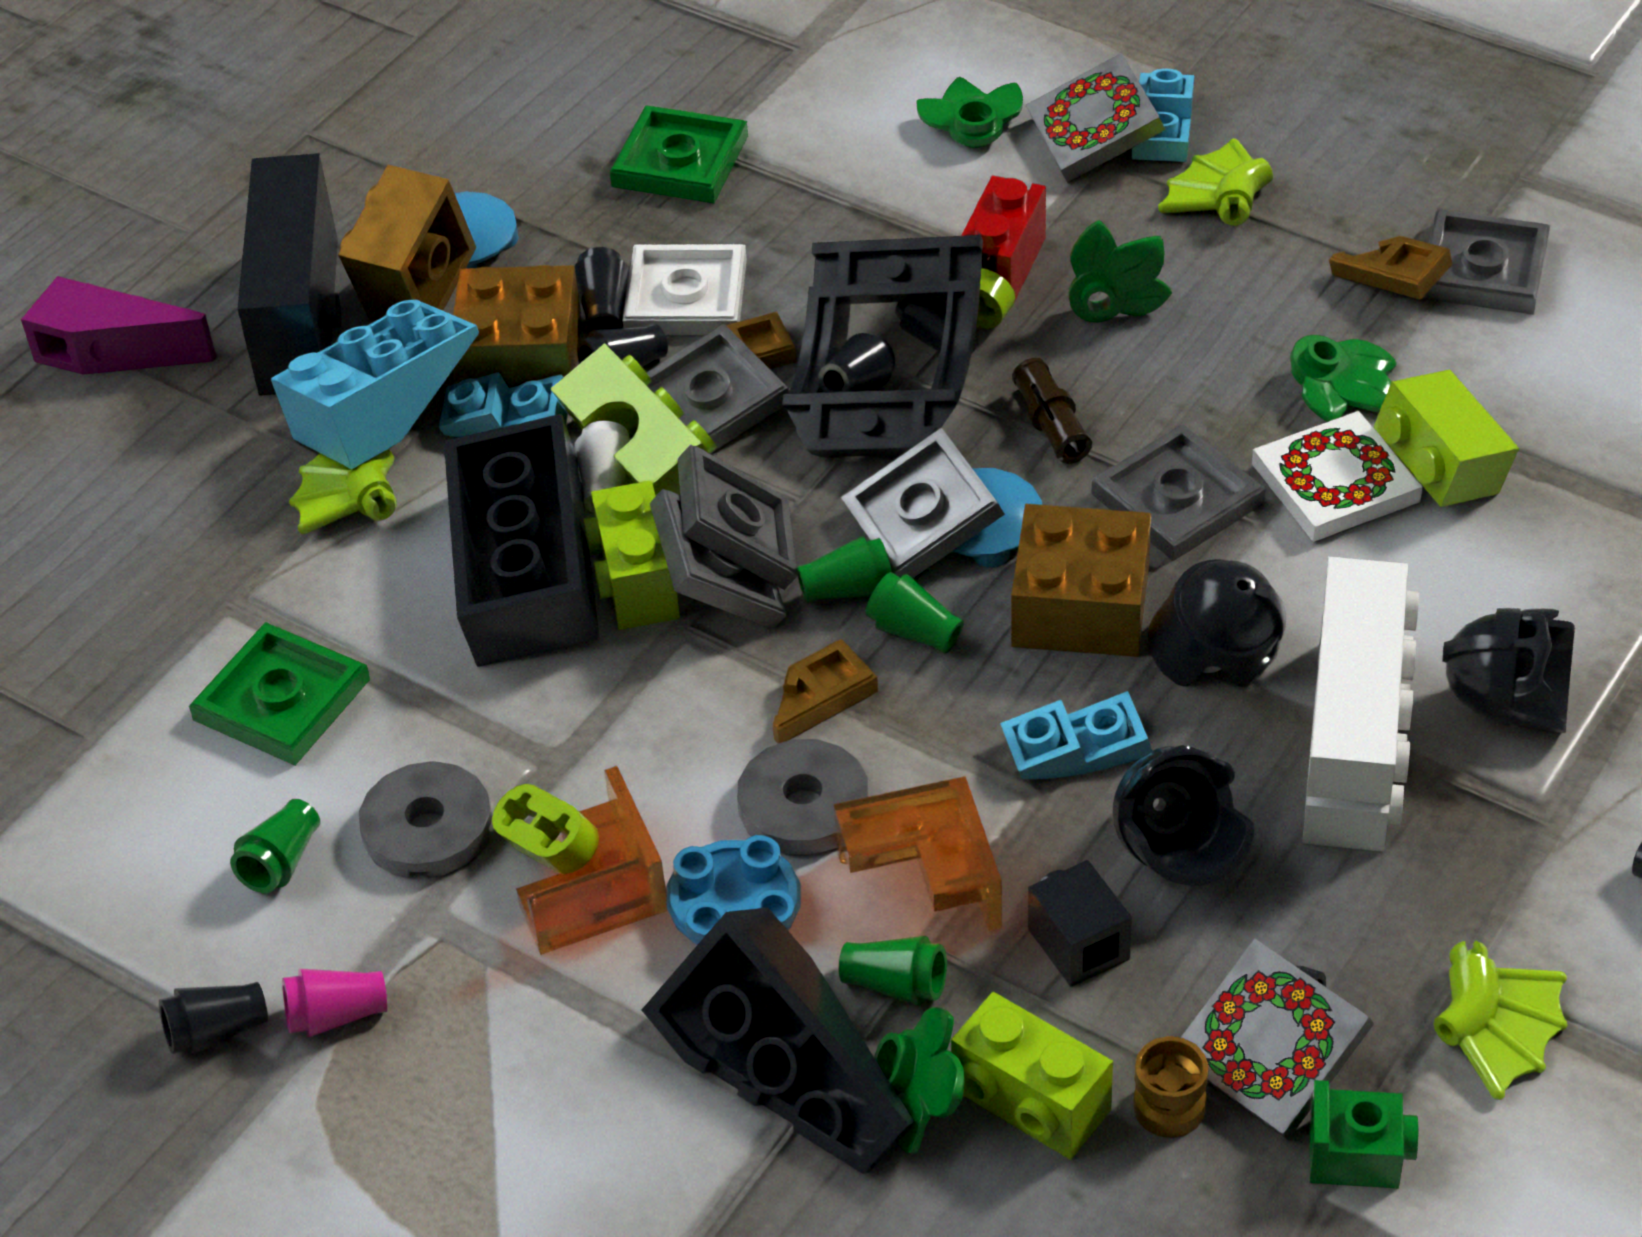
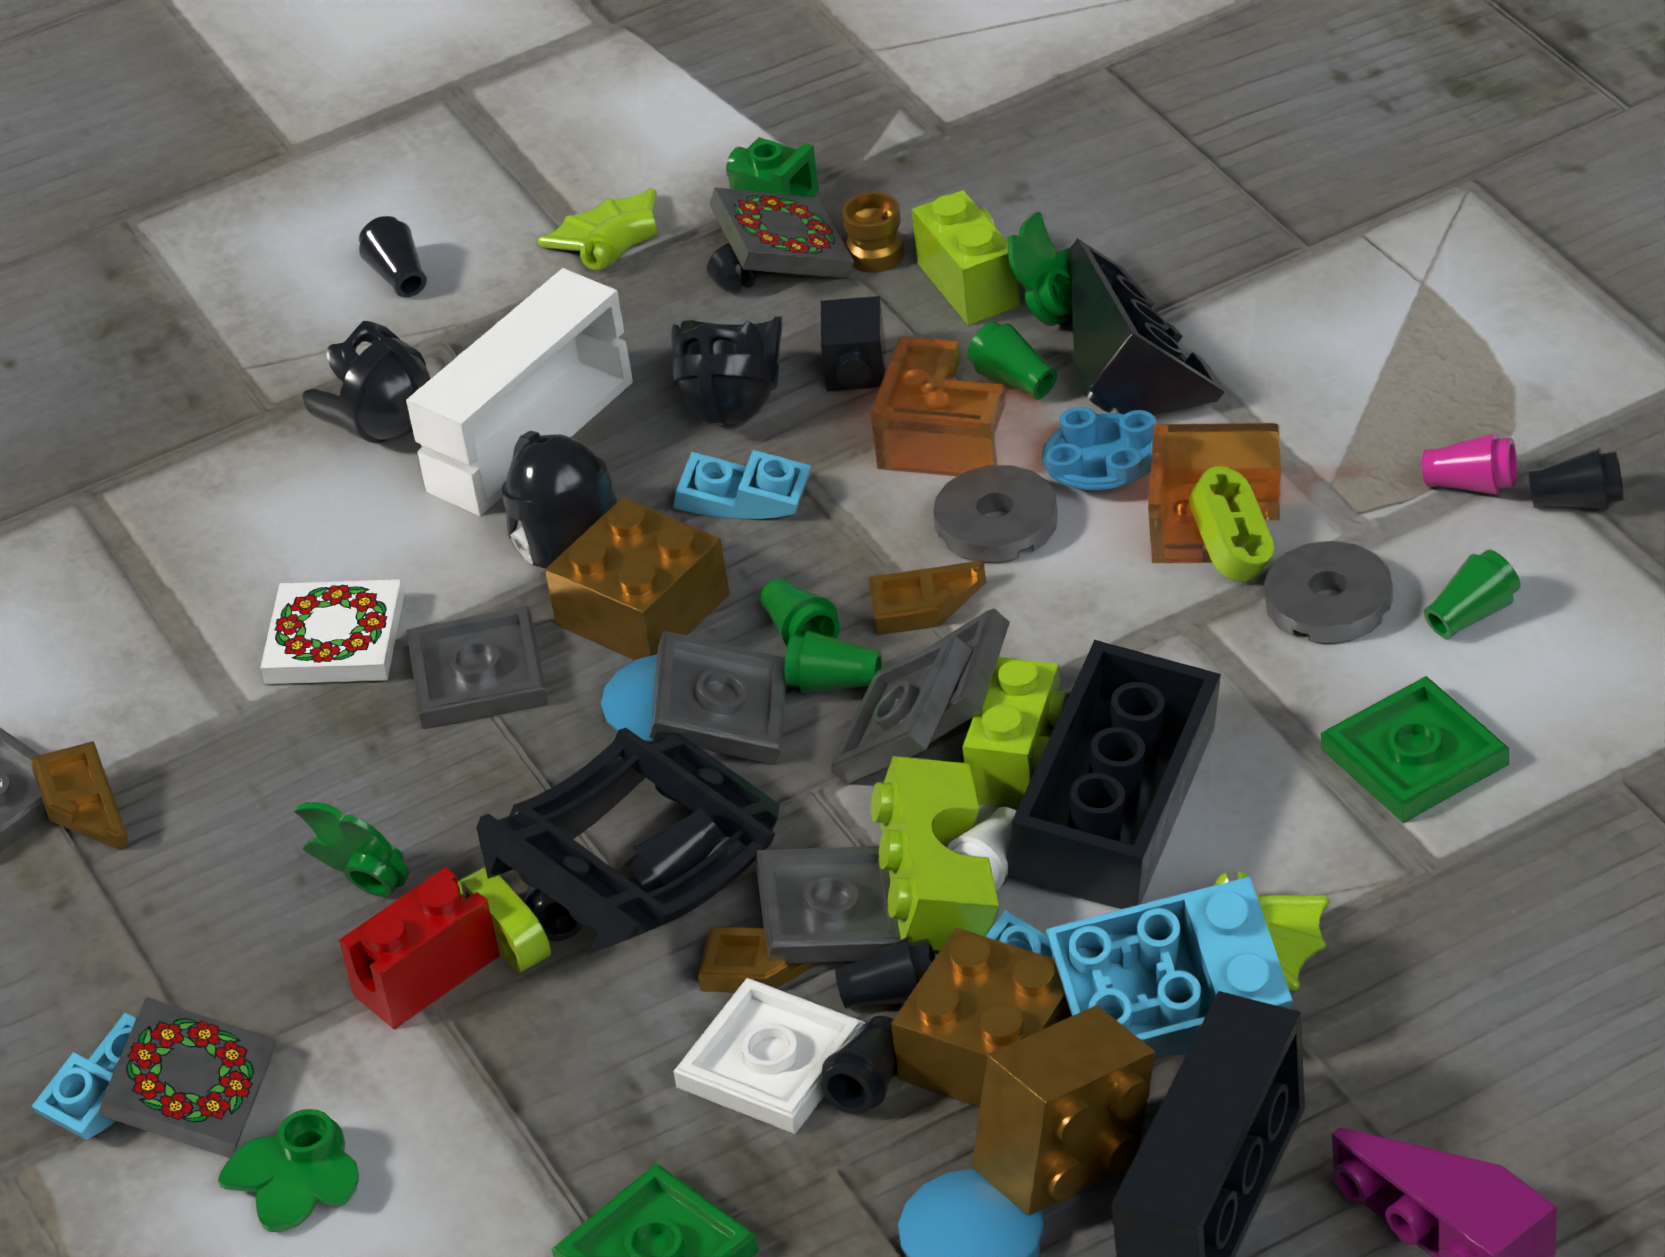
camera: 150 degrees left, 5 degrees down
dark brown pin [1012,358,1092,464] -> none
lime arm [1158,138,1273,226] -> none
green plate [1290,335,1397,422] -> none
lime brick [1373,369,1519,507] -> none

